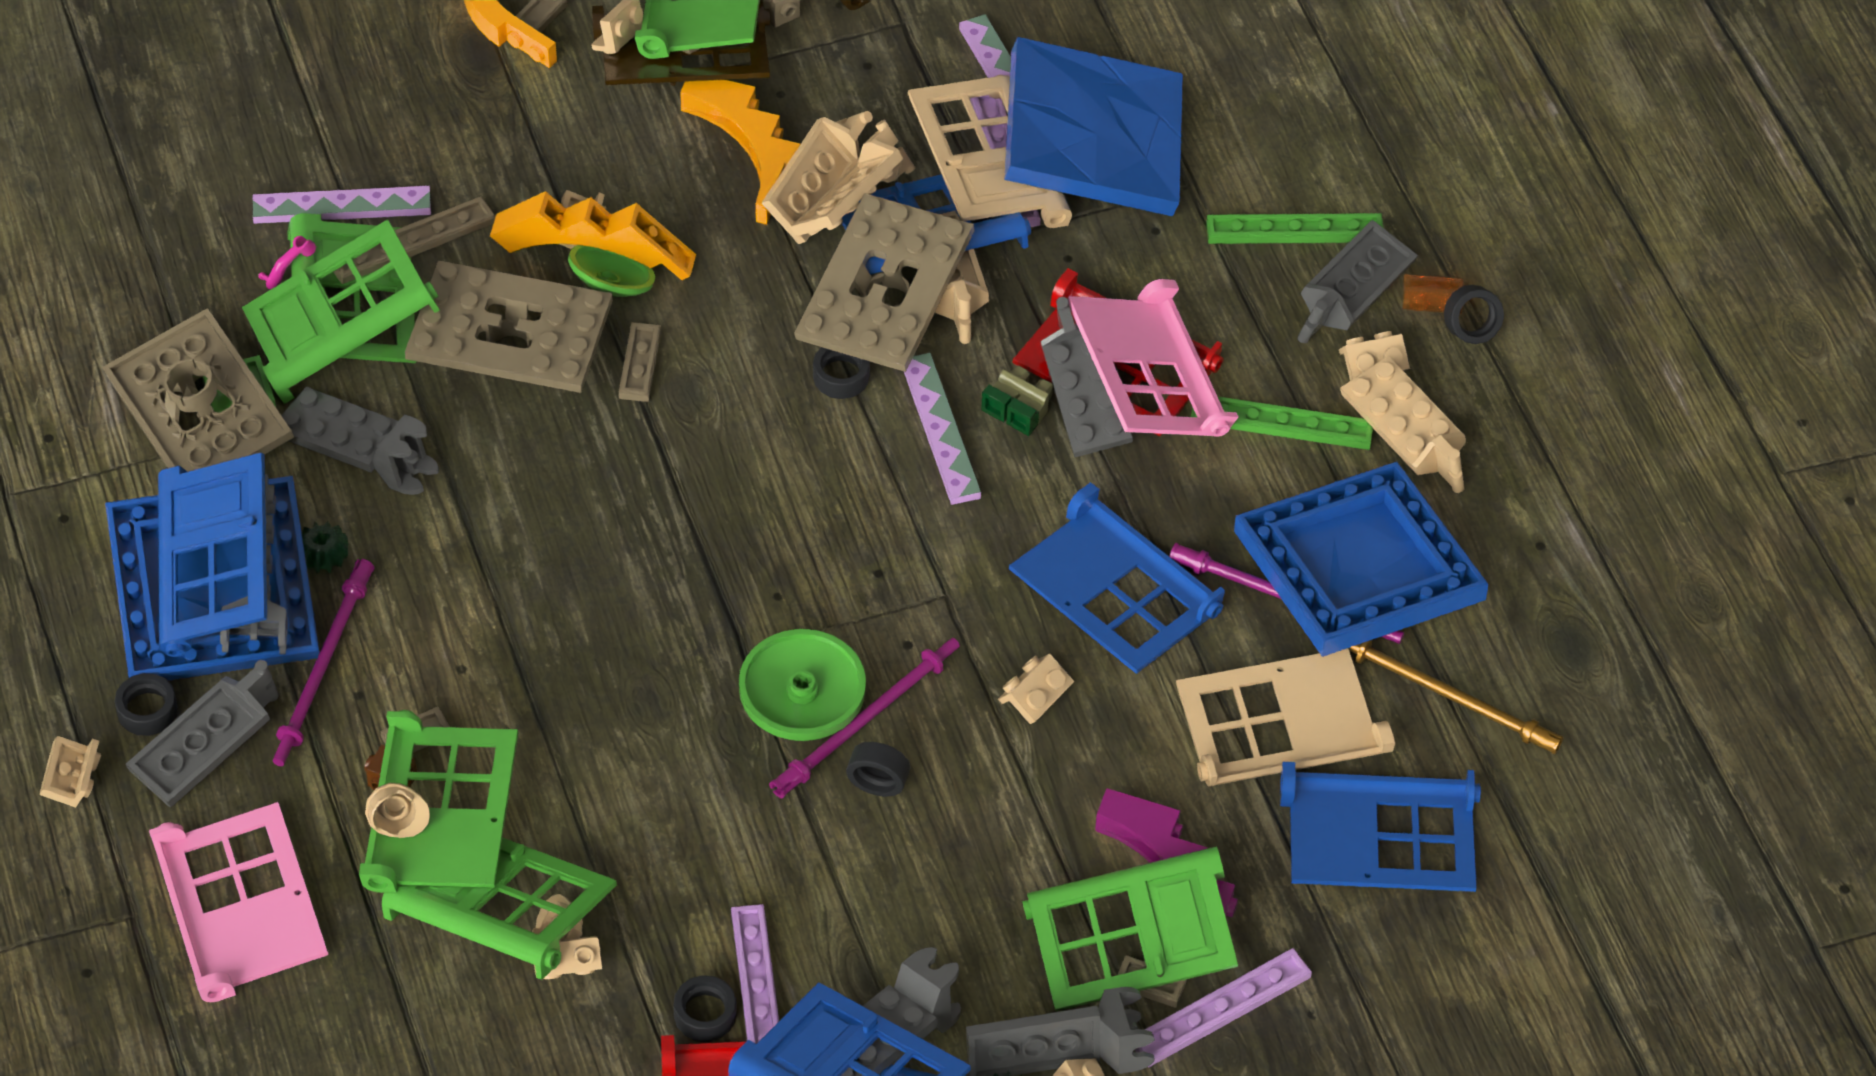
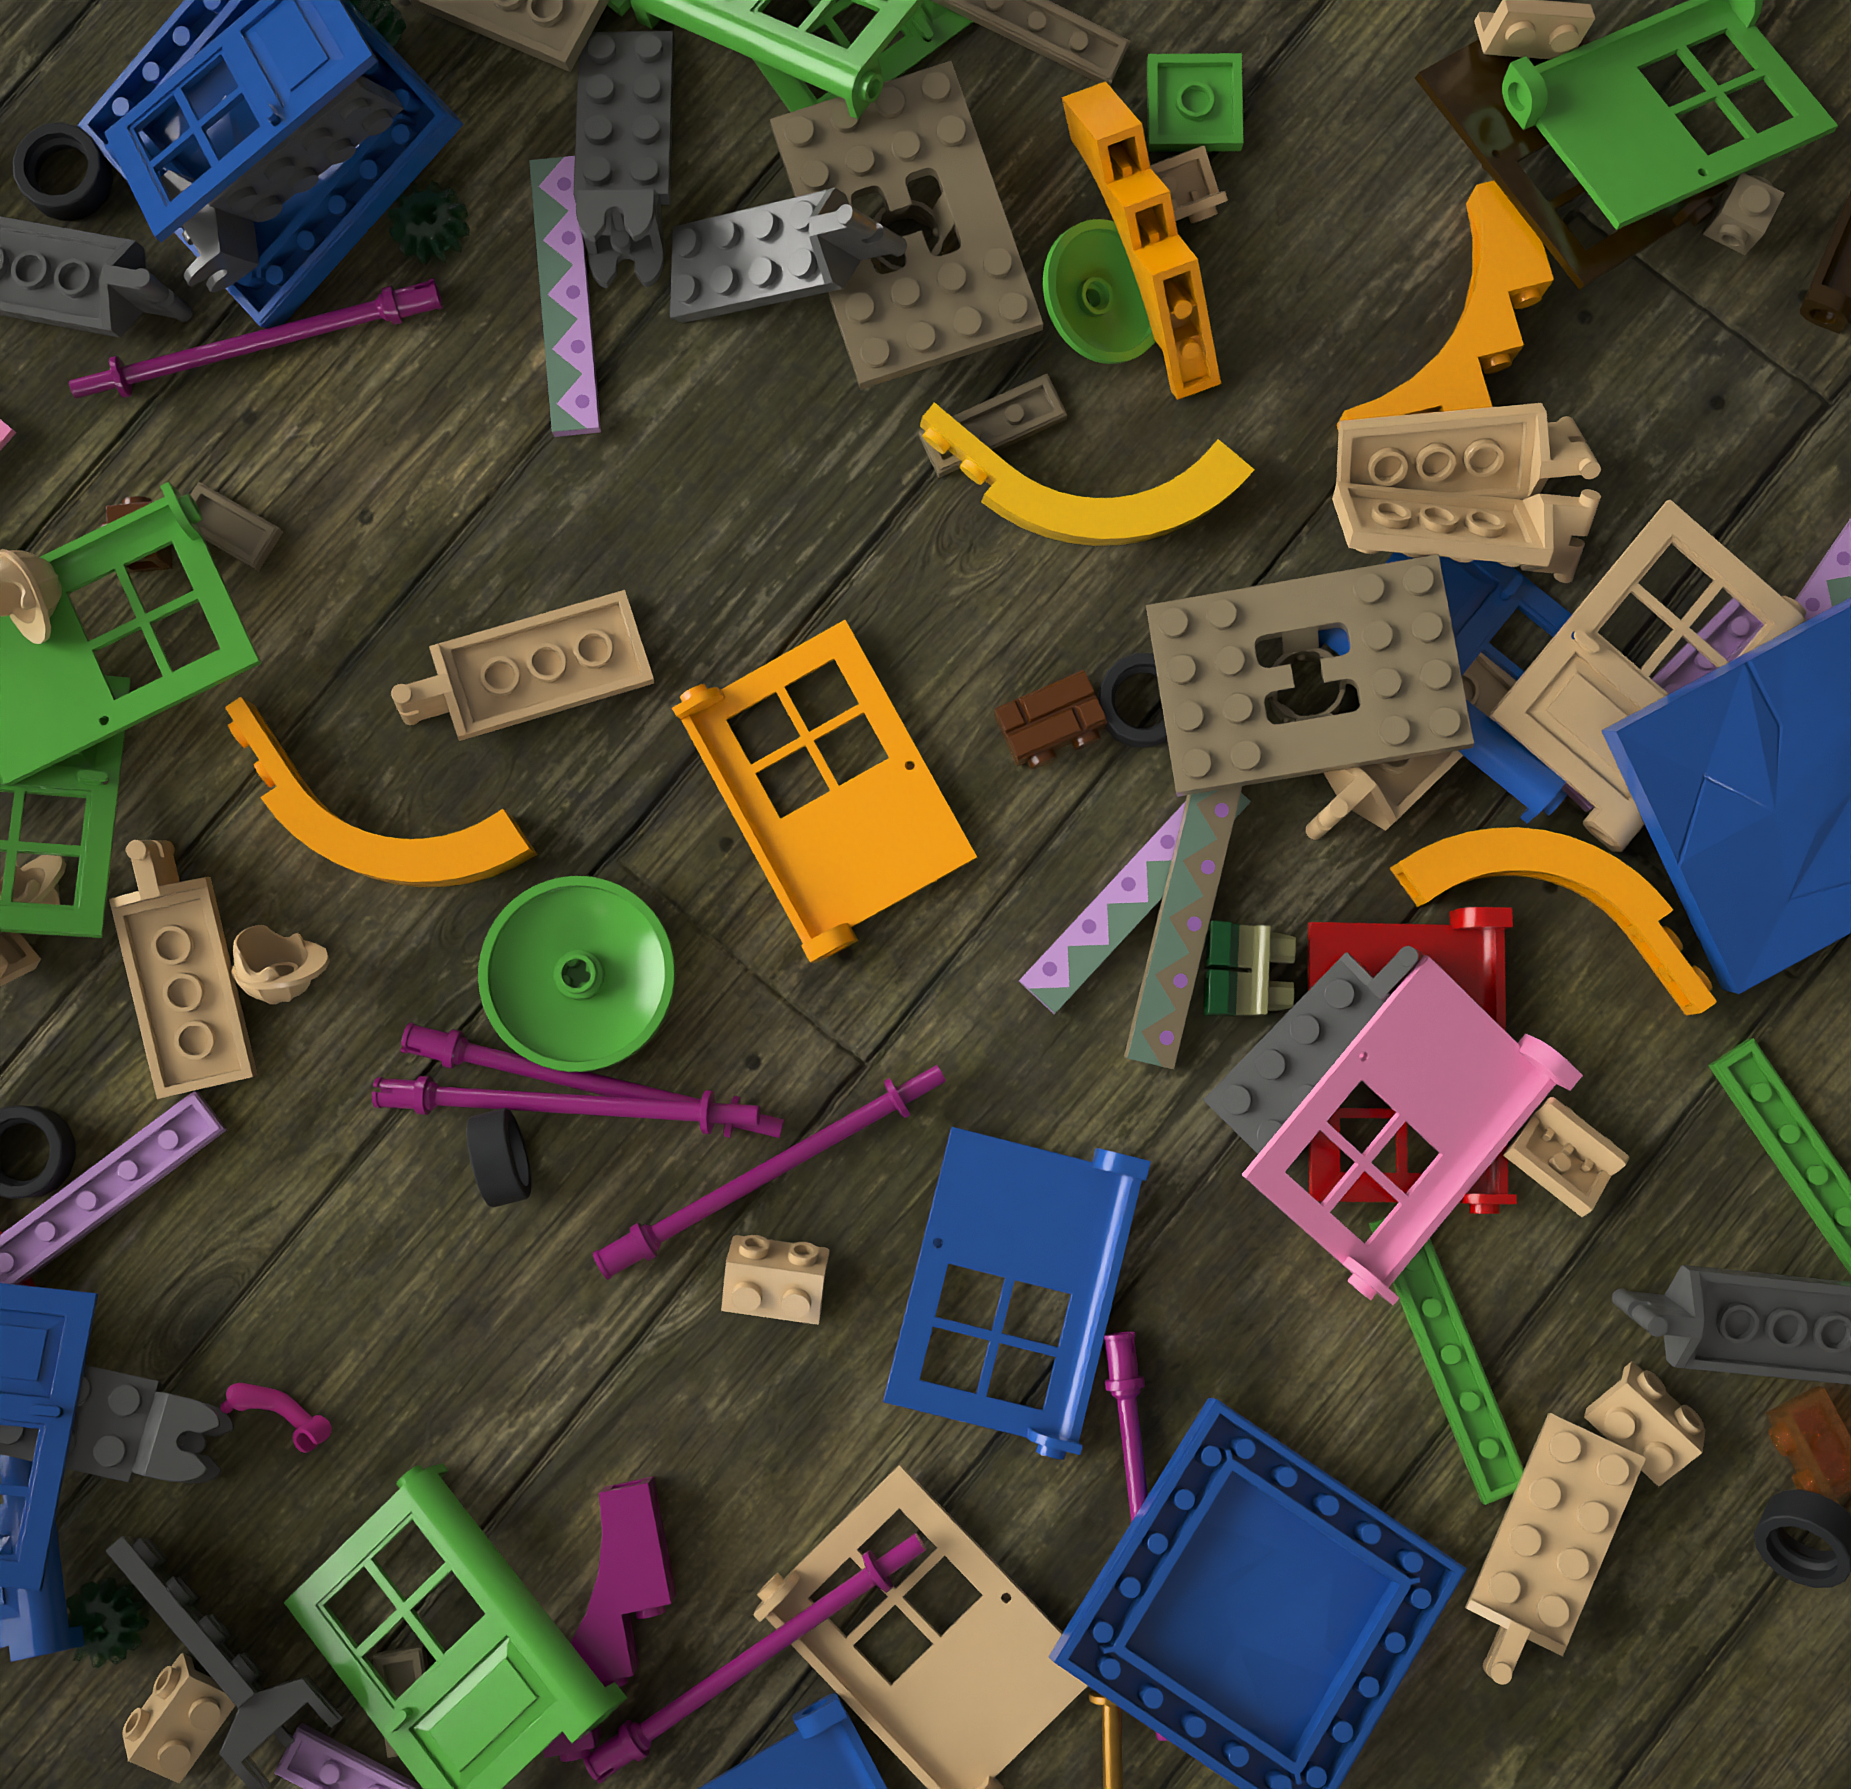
camera: 65 degrees right, 30 degrees up
none -> tan hinge [109,840,258,1099]
none -> dark pink piece [220,1383,332,1453]
none -> light orange arch [225,697,538,887]
none -> tan piece [231,925,330,1004]
none -> magenta bar [372,1076,761,1134]
none -> tan hinge [391,590,654,741]
none -> tile [529,156,601,437]
none -> magenta bar [583,1533,926,1784]
none -> magenta bar [593,1065,946,1280]
none -> dark grey hinge [670,188,907,323]
none -> light orange door [672,620,978,963]
none -> yellow arch [920,403,1255,546]
none -> reddish brown brick [994,670,1107,769]
none -> tile [1124,786,1242,1069]
none -> bright green plate [1147,53,1243,152]
none -> light orange arch [1390,827,1717,1016]
none -> tan bracket [1503,1097,1629,1217]

